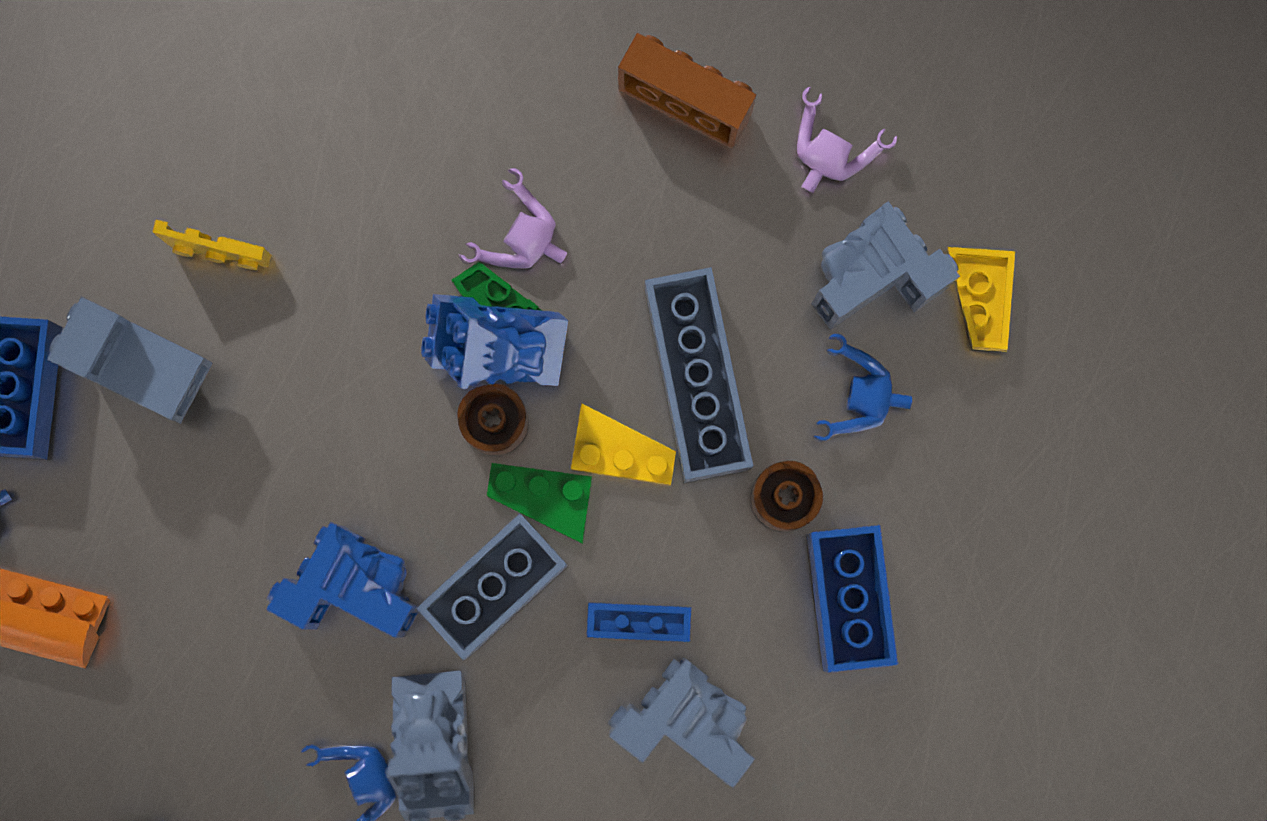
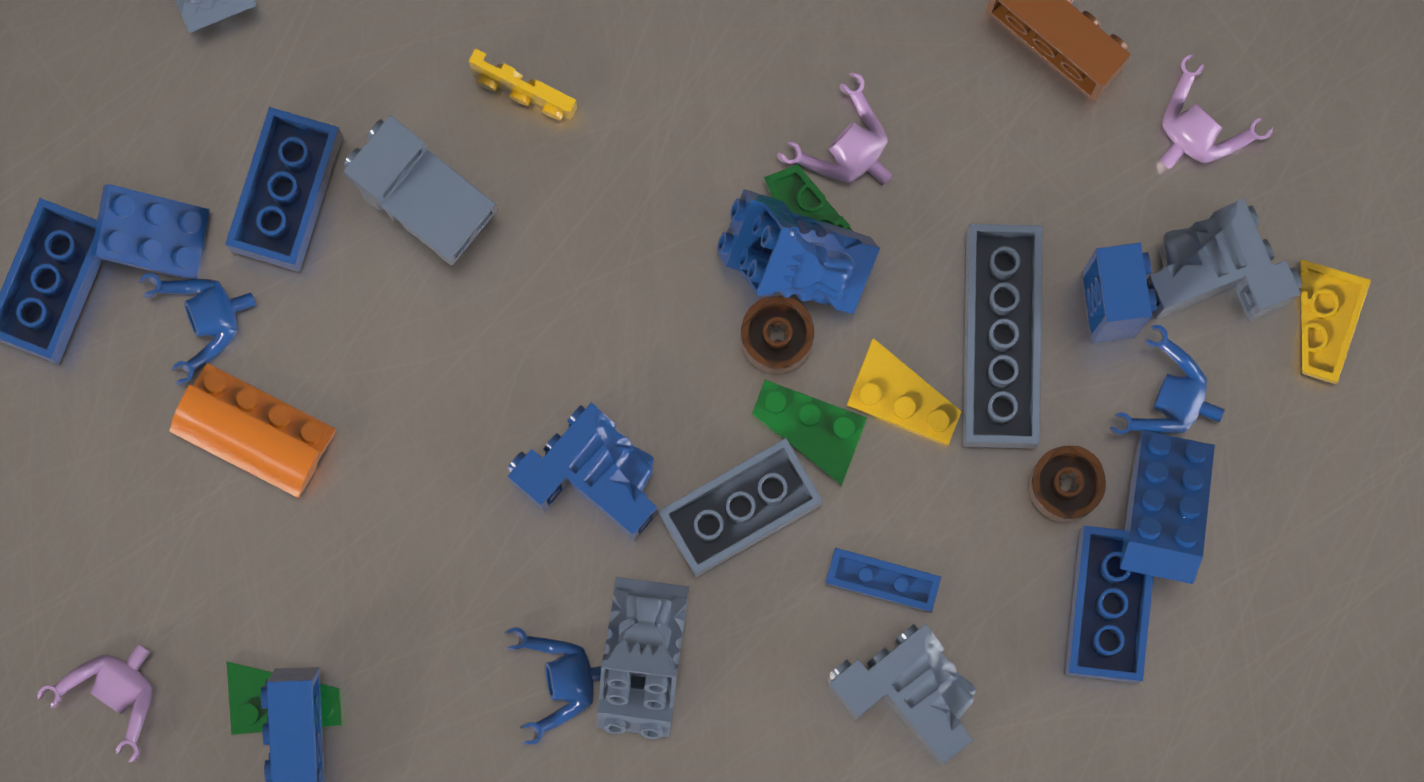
camera: 15 degrees right, 0 degrees up
none -> blue brick [1081,243,1157,344]
none -> blue brick [1120,430,1215,584]

